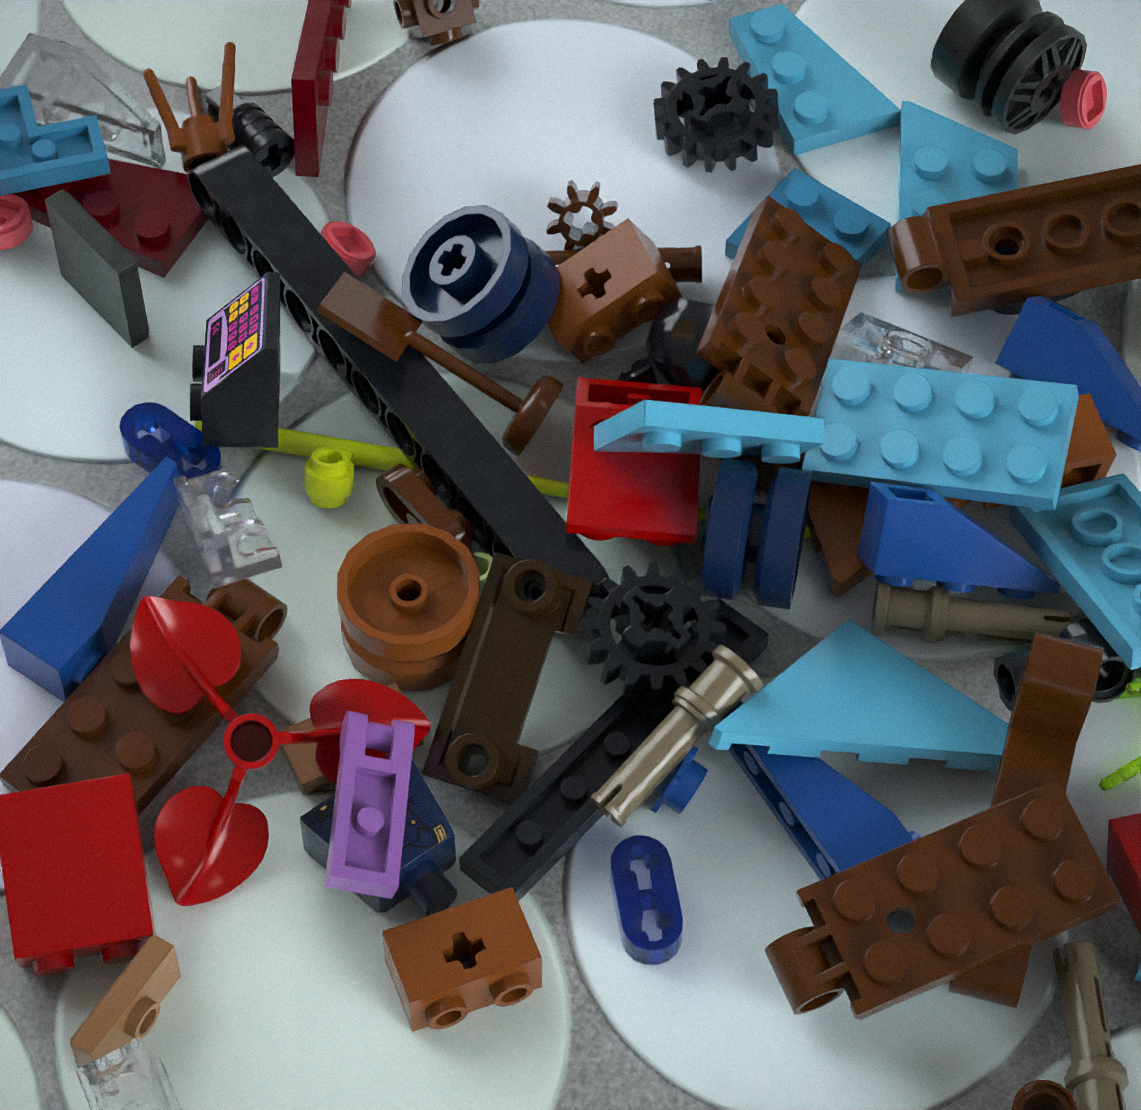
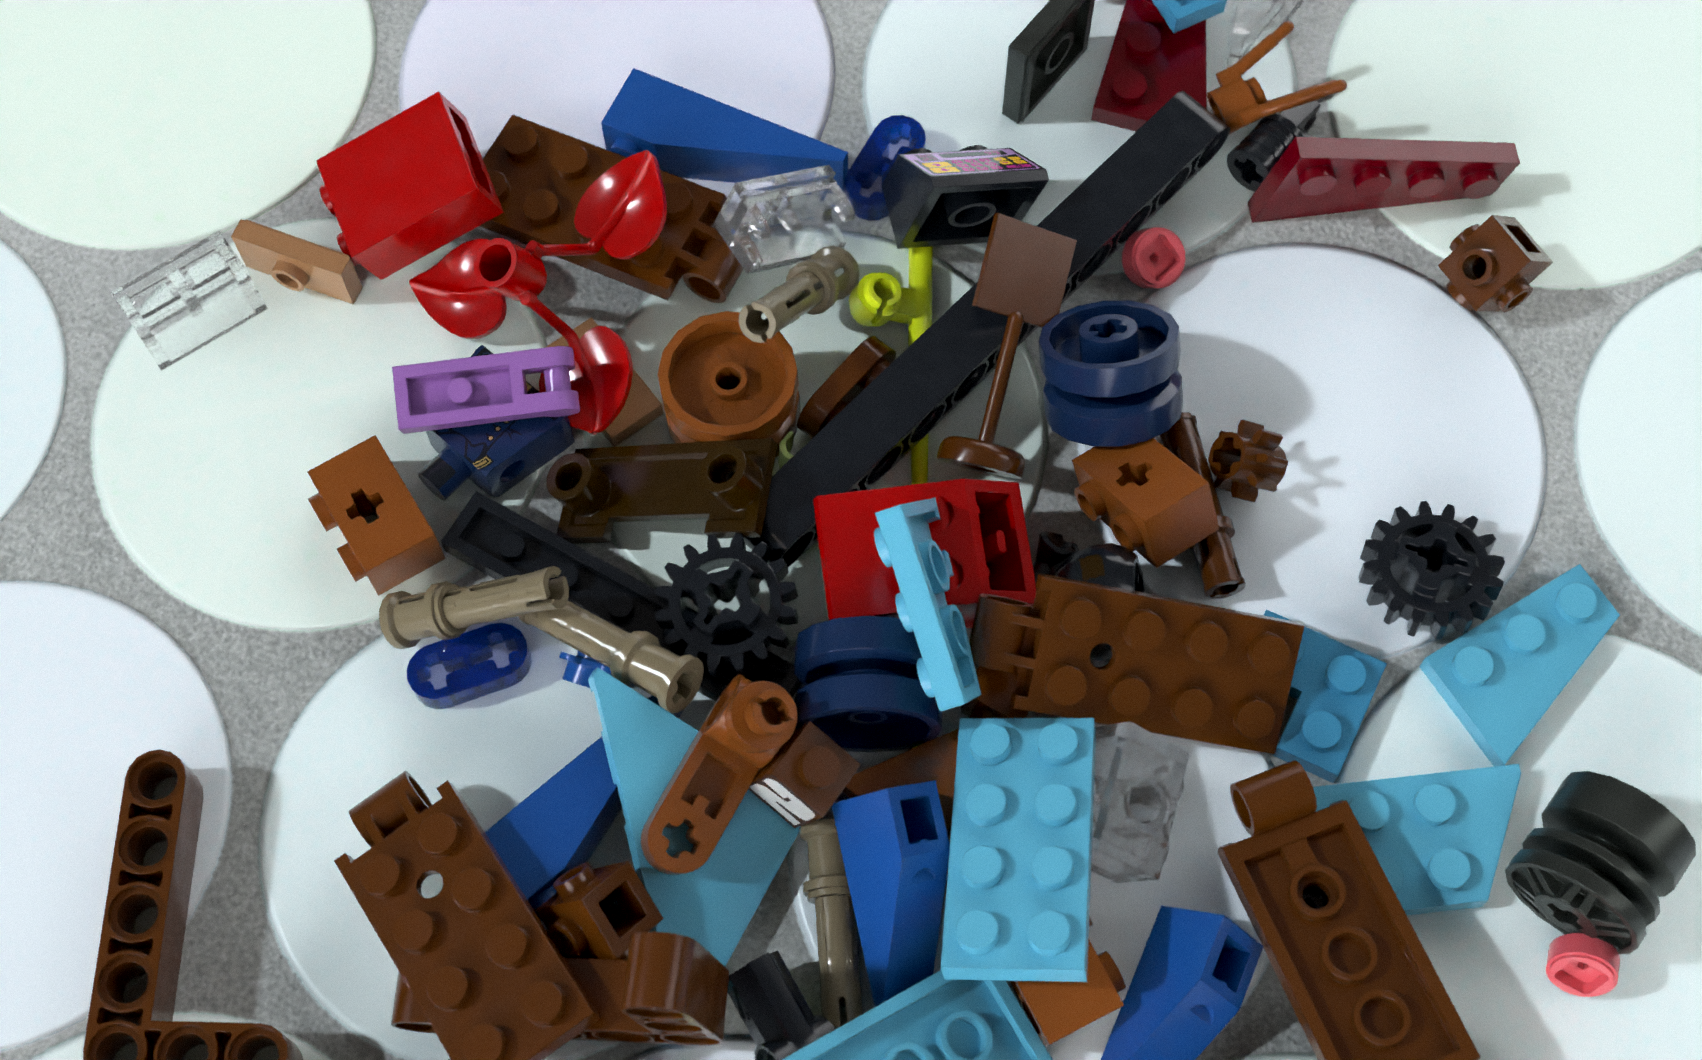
camera: 80 degrees right, 10 degrees up
none -> dark tan pin [379,566,569,649]
none -> reddish brown brick [536,860,663,960]
none -> dark orange piece [641,674,797,875]
none -> dark tan pin [738,246,860,343]
none -> reddish brown brick [748,721,861,828]

